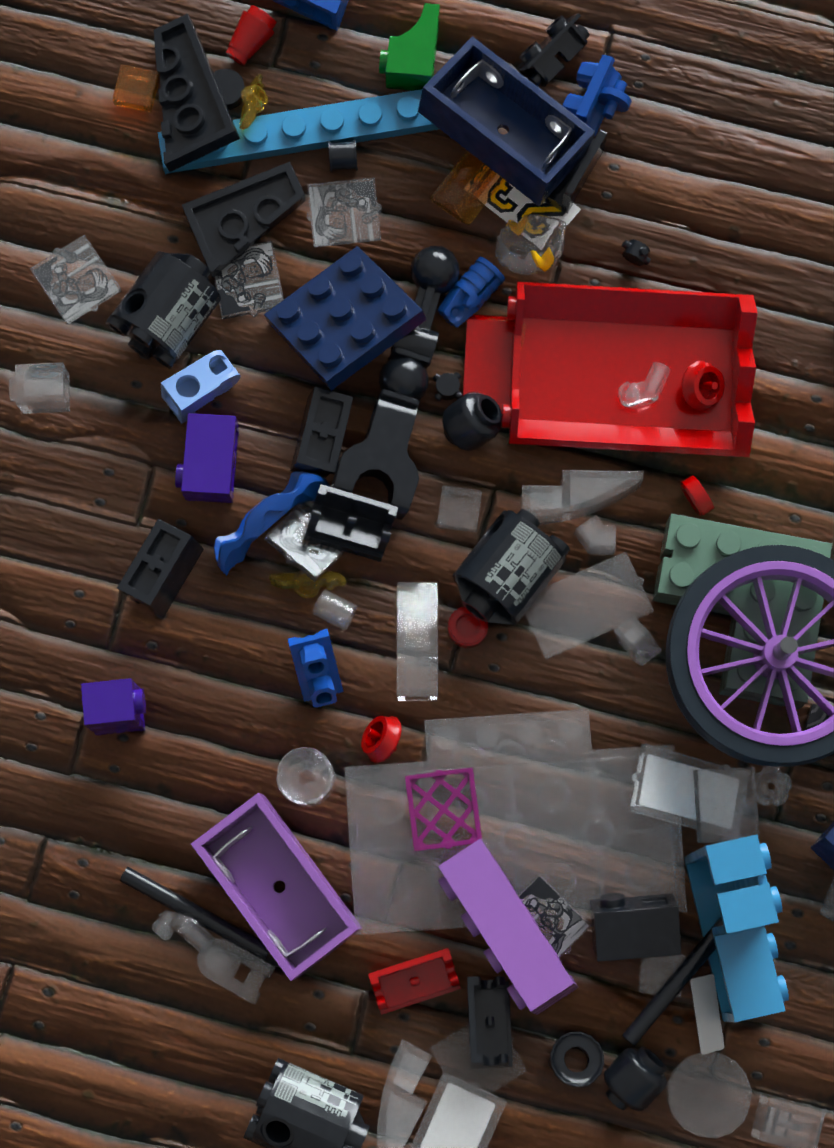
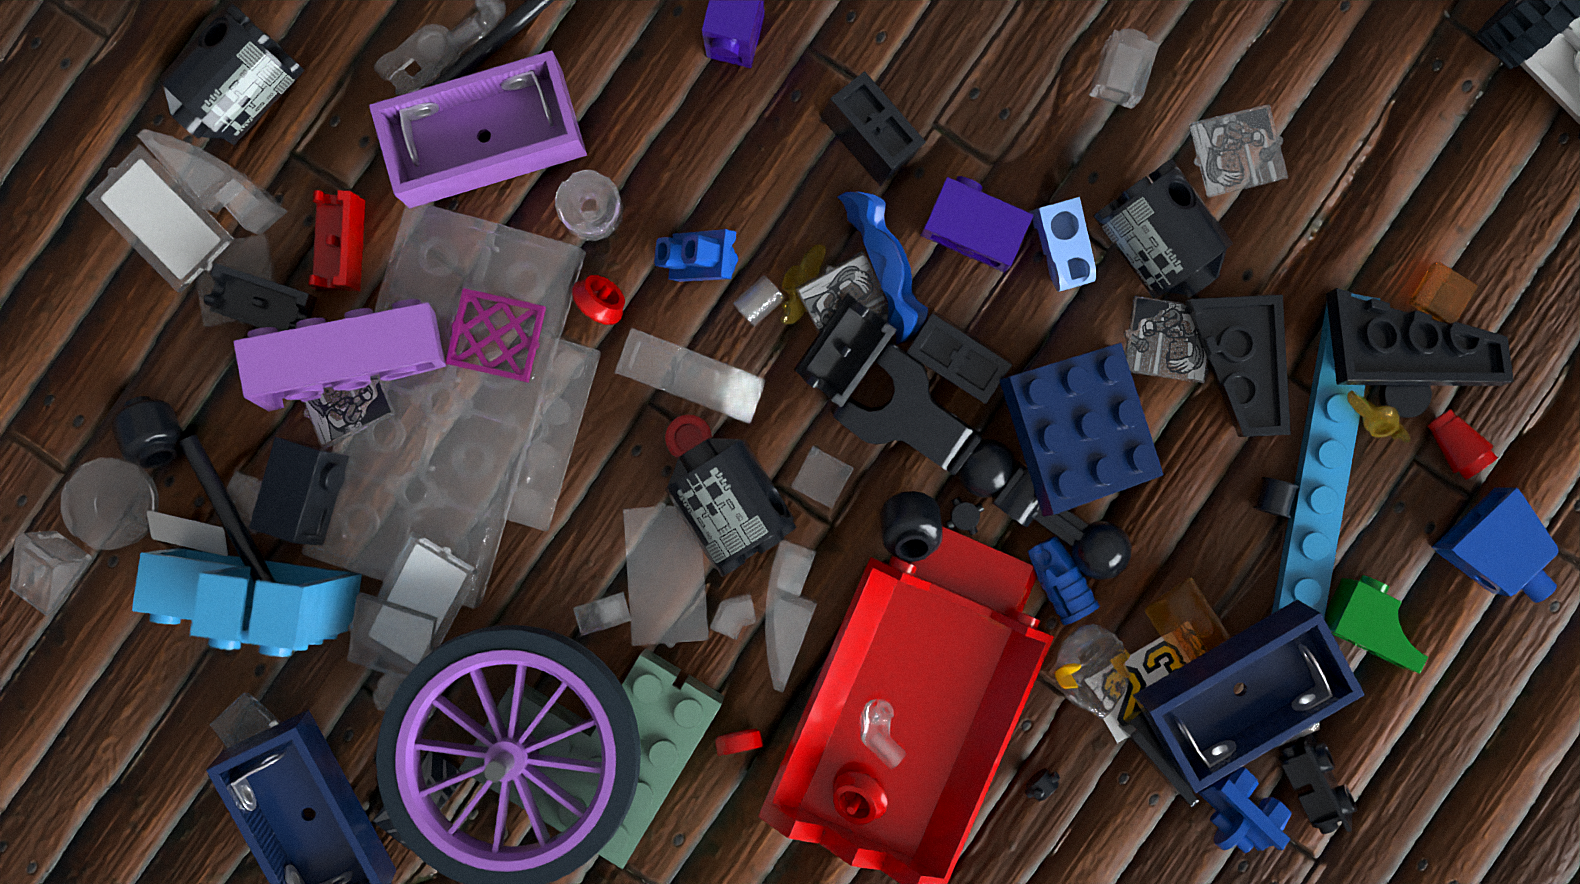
camera: 110 degrees right, 10 degrees up
clear piece [306,177,382,247] -> none
black piece [548,1032,604,1088] -> none

